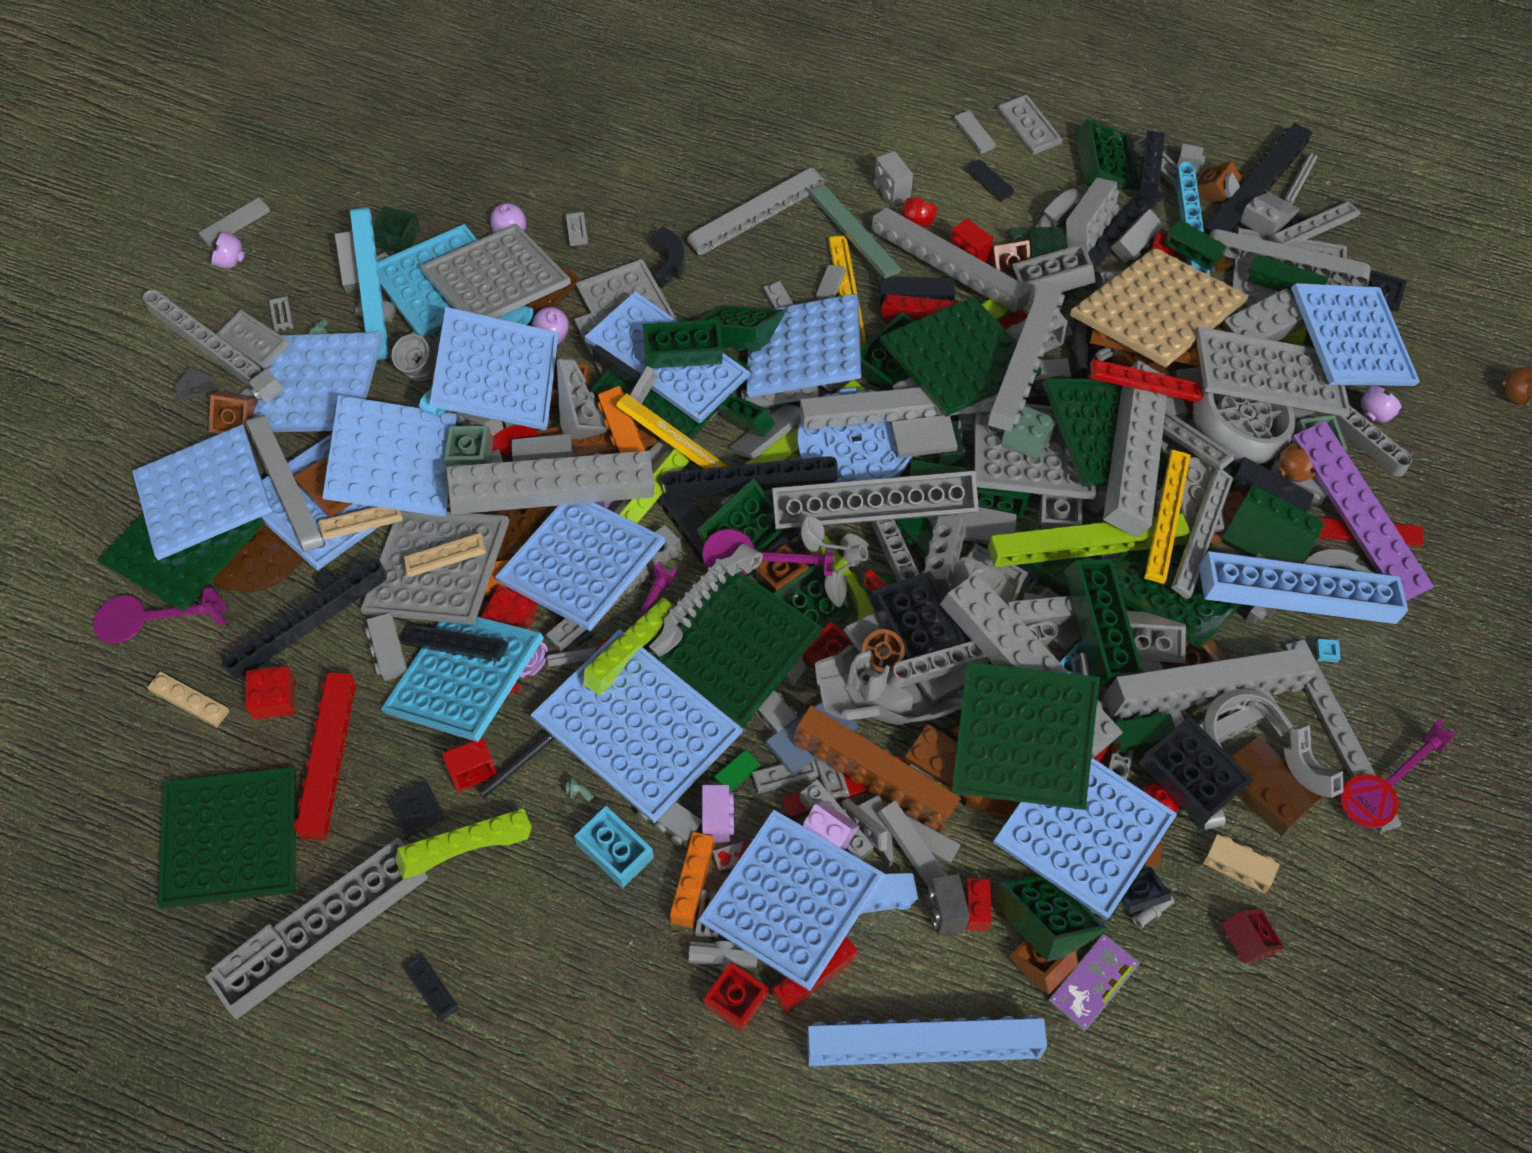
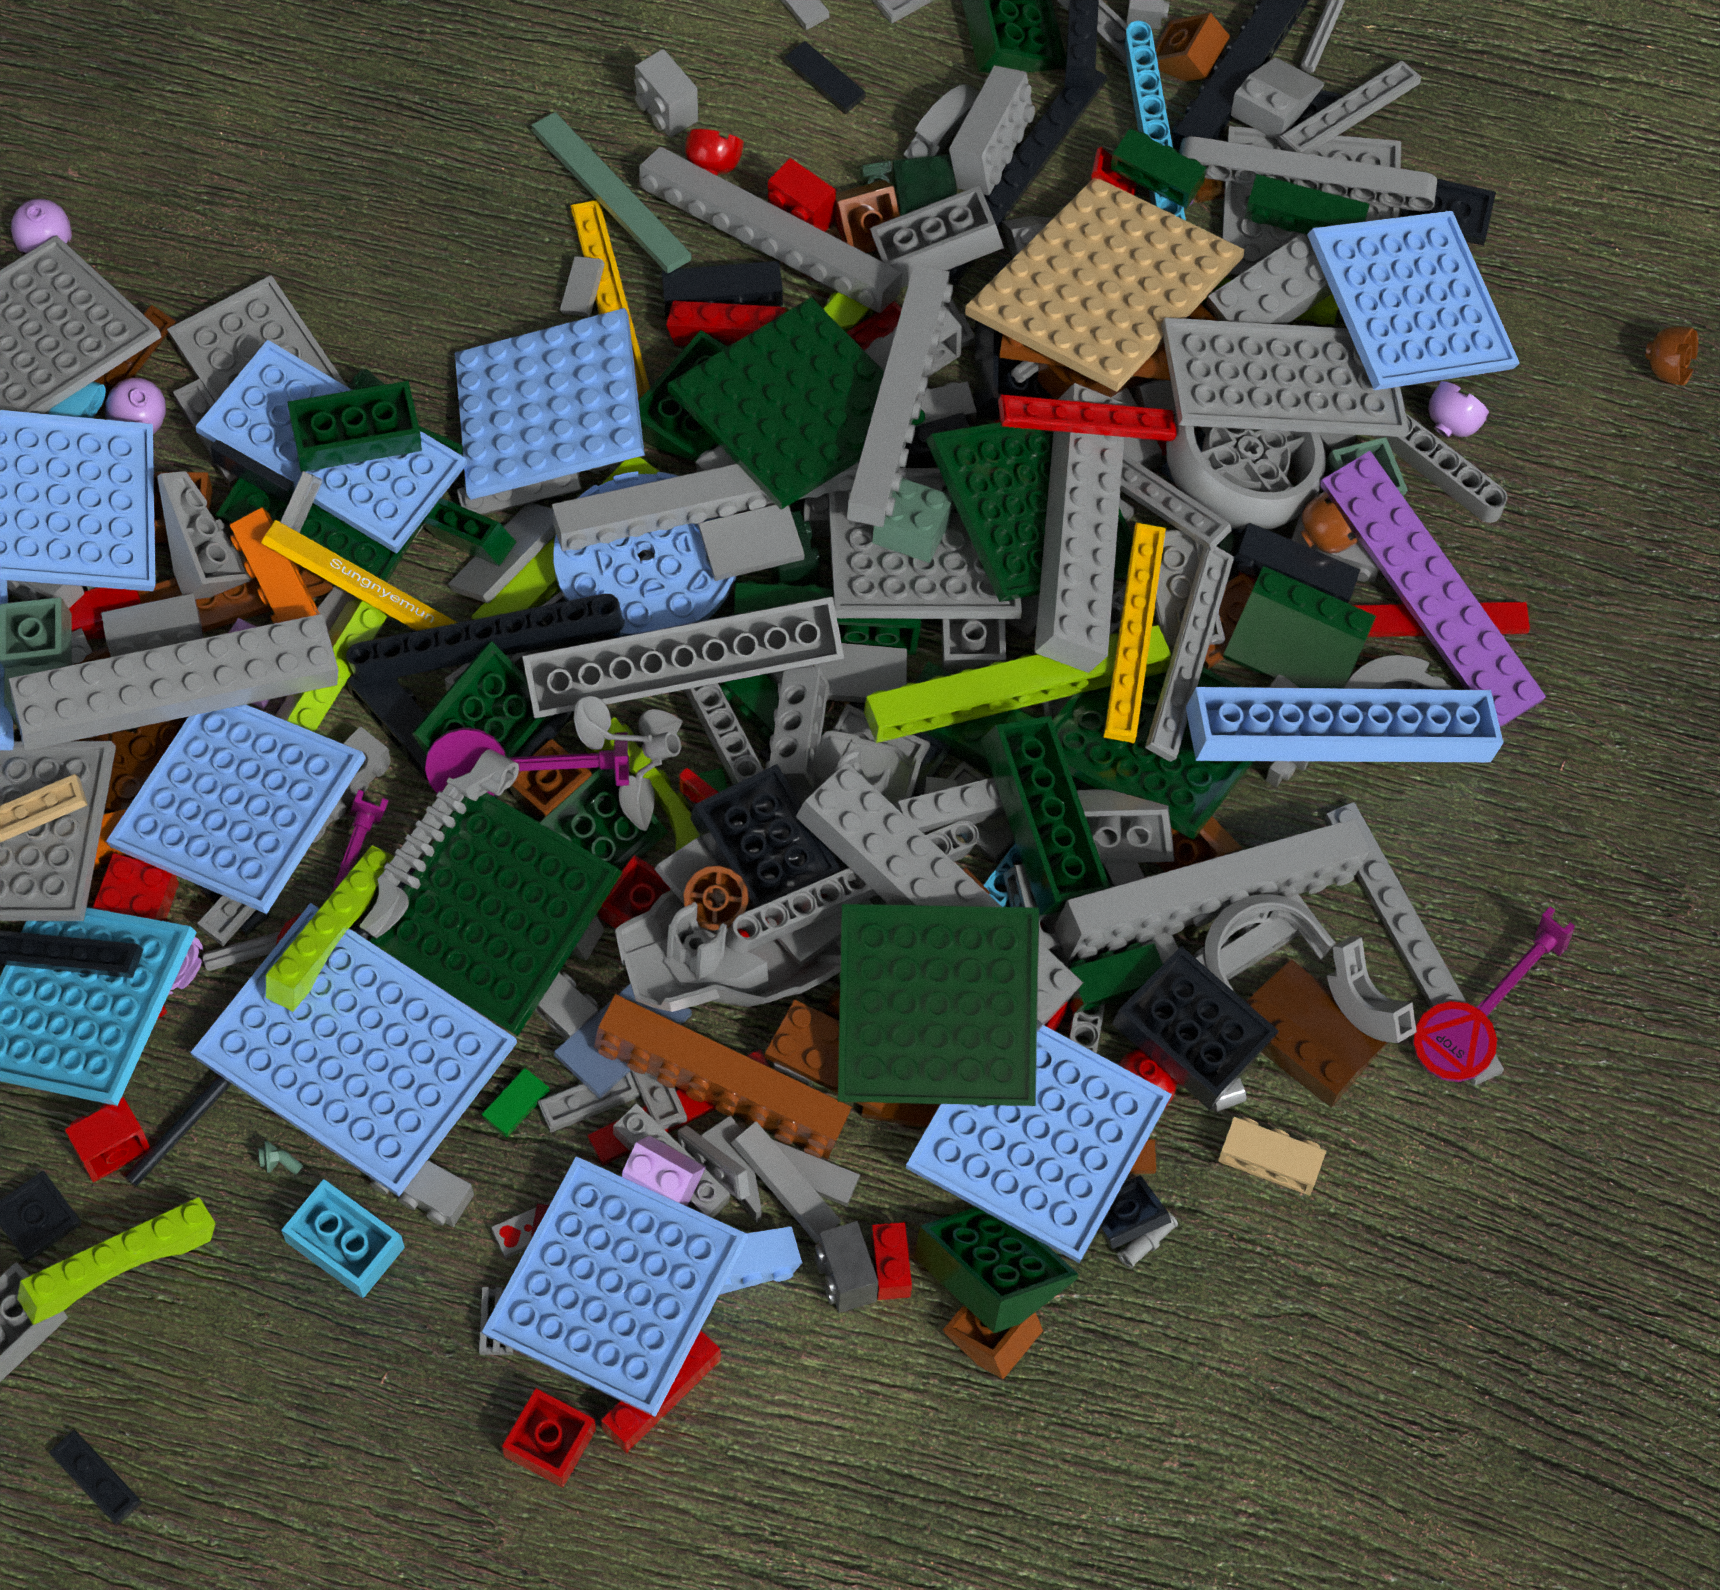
camera: 10 degrees left, 5 degrees up
light grey plate [566,212,588,246] -> none
black arch [652,226,685,289] -> none
orange brick [670,832,715,929] -> none
light grey beam [687,168,825,255] -> none
light grey piece [689,941,757,969] -> none
dark green slope [697,305,785,352] -> none
lavender brick [702,785,734,843] -> none
light grey plate [763,281,794,309] -> none
light blue brick [807,1016,1047,1066] -> none
medium lavender tile [1048,934,1140,1033] -> none
light grey brick [1110,209,1164,263] -> none
dark red slope [1221,909,1285,964] -> none
light grey tile [1224,172,1240,198] -> none
medium azure plate [1316,639,1340,662] -> none

